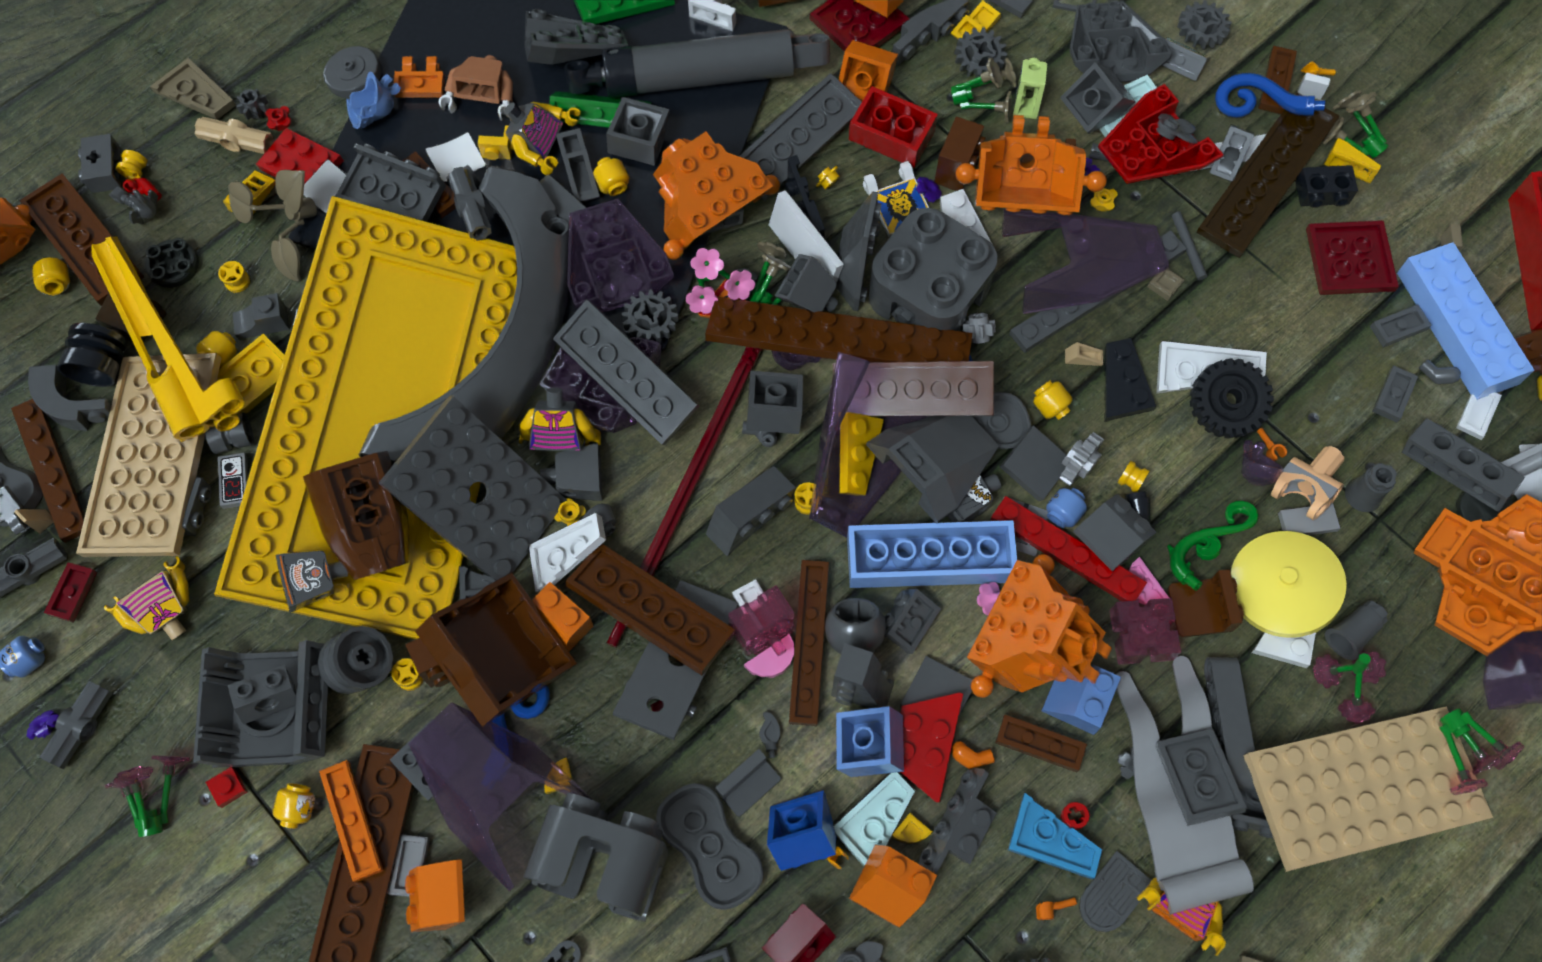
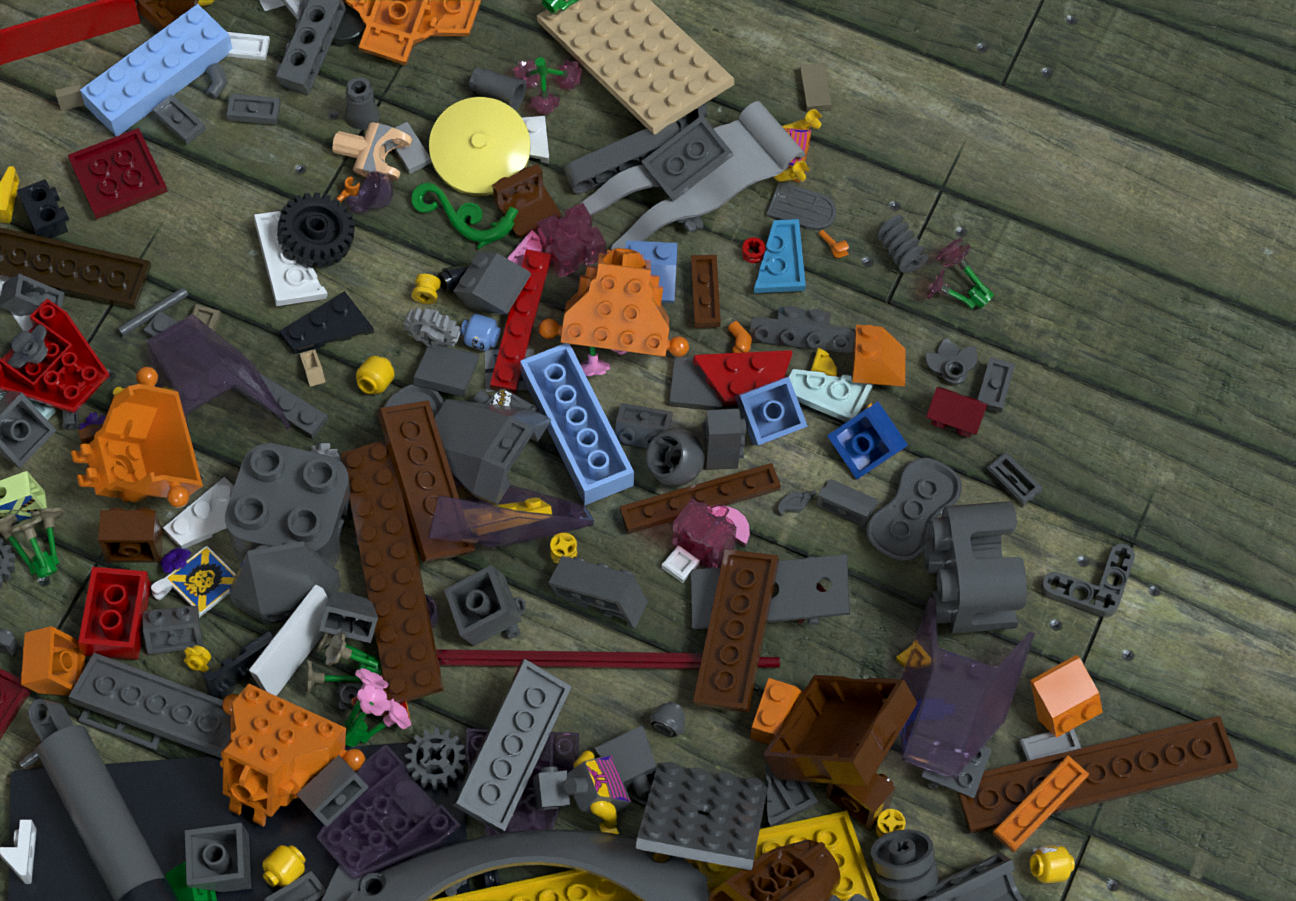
camera: 115 degrees left, 5 degrees down
white wing [529,513,606,593] -> none
yellow plate [554,498,586,526] -> none
none -> dark grey bracket [143,605,203,654]
none -> dark grey brick [296,755,369,827]
none -> dark grey brick [533,767,570,811]

